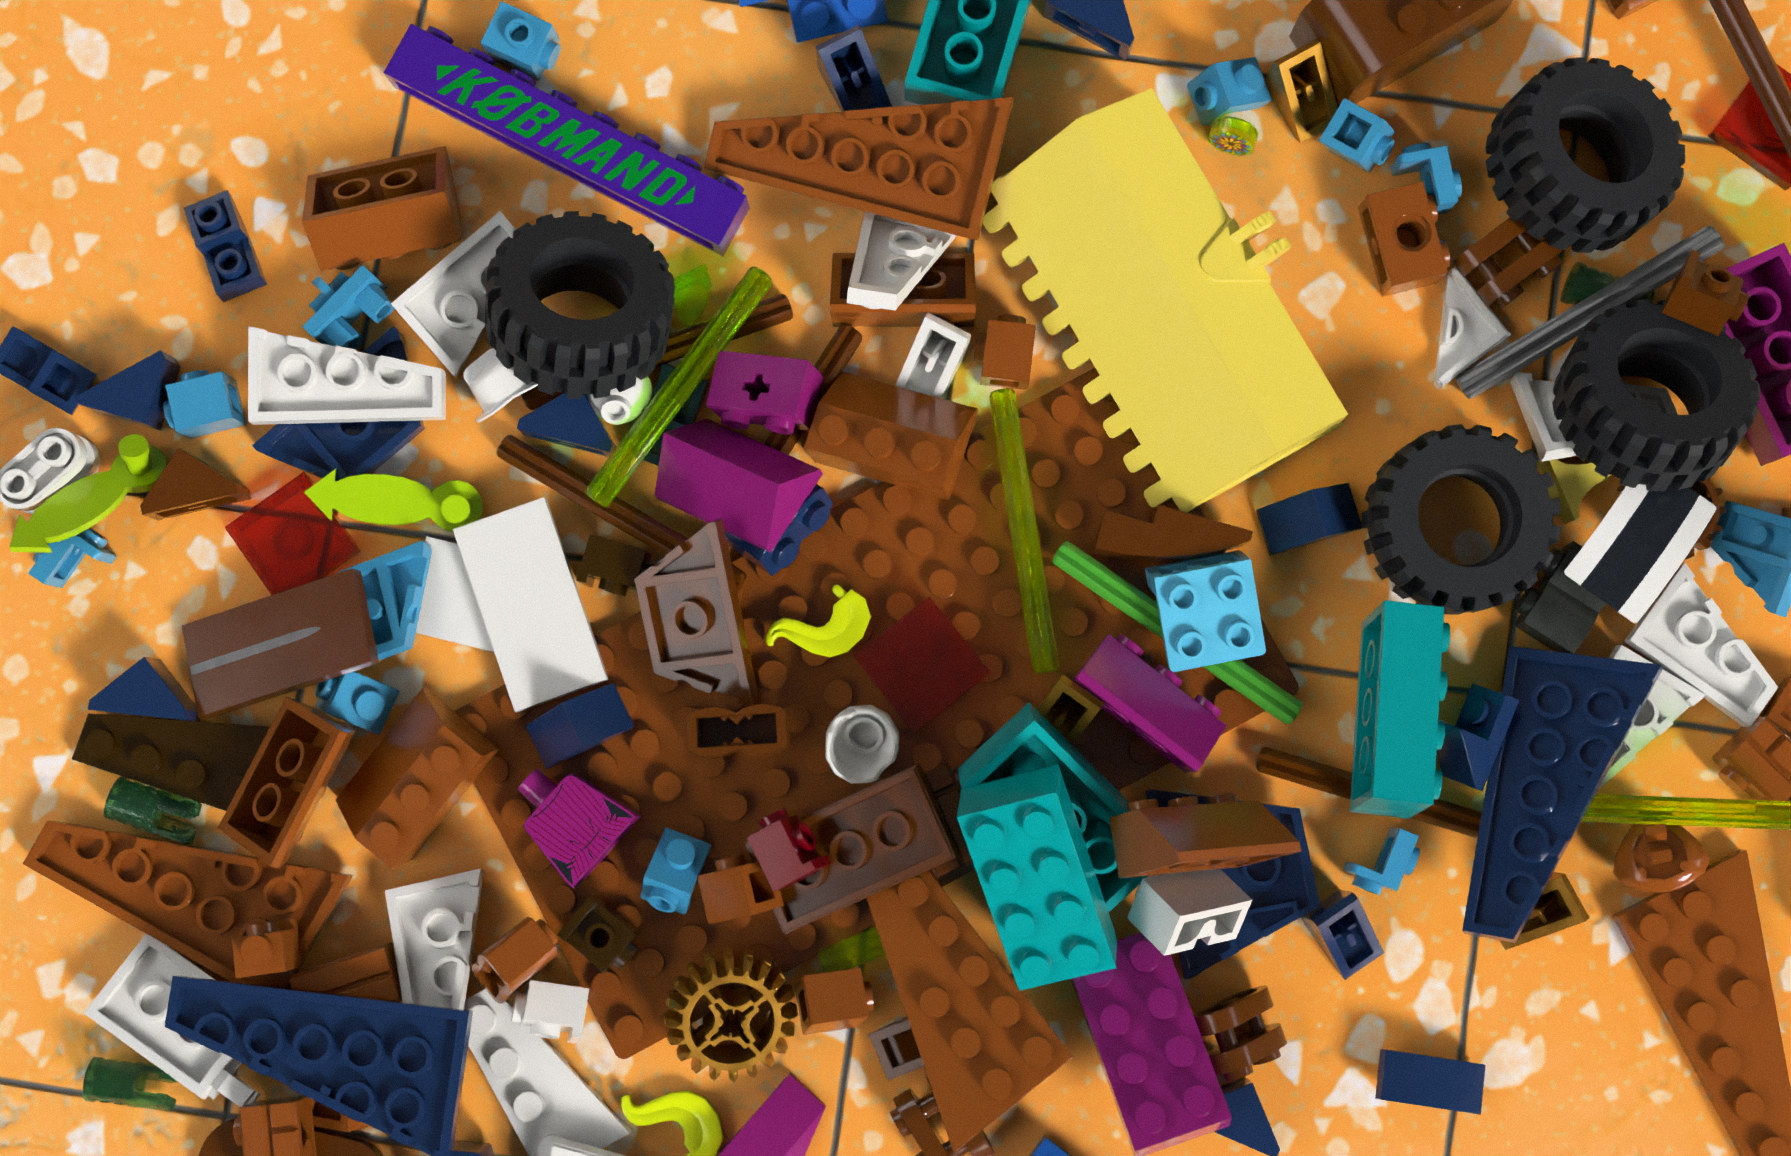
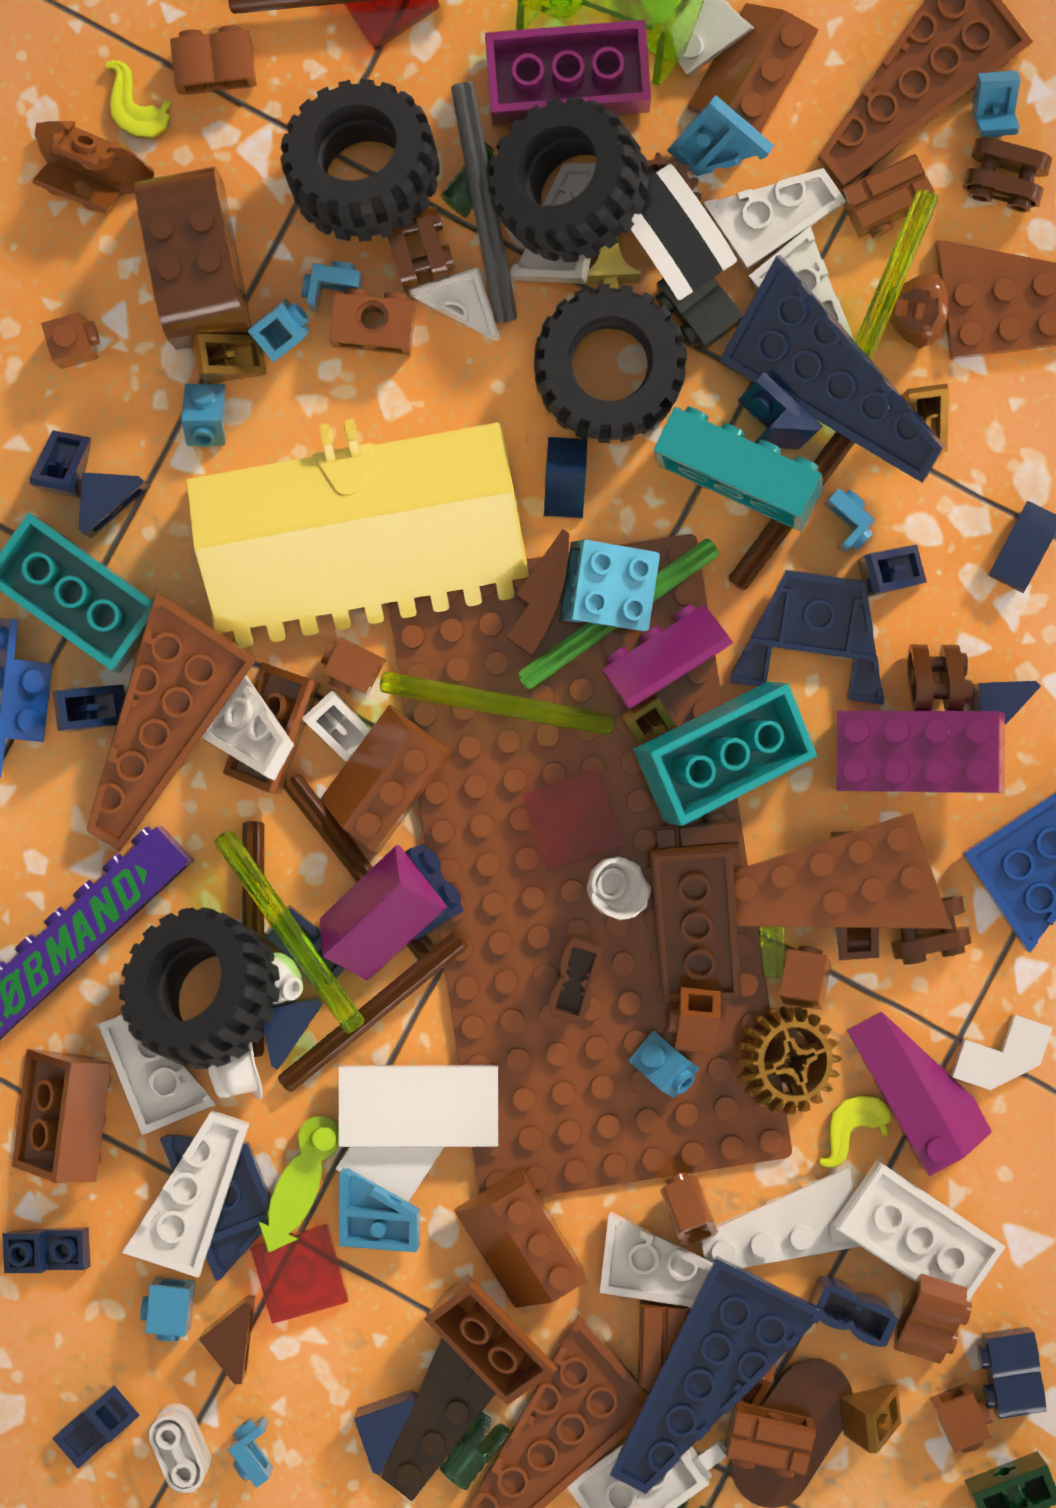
camera: 75 degrees left, 5 degrees up
lime brick [9,434,168,553] -> none
dark blue slope [75,350,181,431] -> none
reddish brown tile [182,568,379,719] -> none
dark orange brick [231,918,302,978] -> none
dark azure hips [302,265,395,350] -> none
dark azure bracket [315,671,400,735] -> none
white brick [511,980,589,1044] -> none
magenta torso [518,768,641,888] -> none
dark blue slope [526,683,635,770] -> none
dark brown brick [557,894,640,973] -> none
dark brown brick [576,534,654,596] -> none
wing [634,518,759,707] -> none
clear neon green tile [674,264,711,328] -> none
magenta brick [706,350,823,435] -> none
dark red brick [747,808,832,892] -> none
neon yellow piece [765,585,871,658] -> none
teal brick [957,765,1117,991] -> none
dark orange slope [1109,794,1301,878] -> none
white brick [1127,869,1252,956] -> none
clear neon green tile [1208,116,1259,156] -> none
reddish brown brick [1662,249,1750,336] -> none

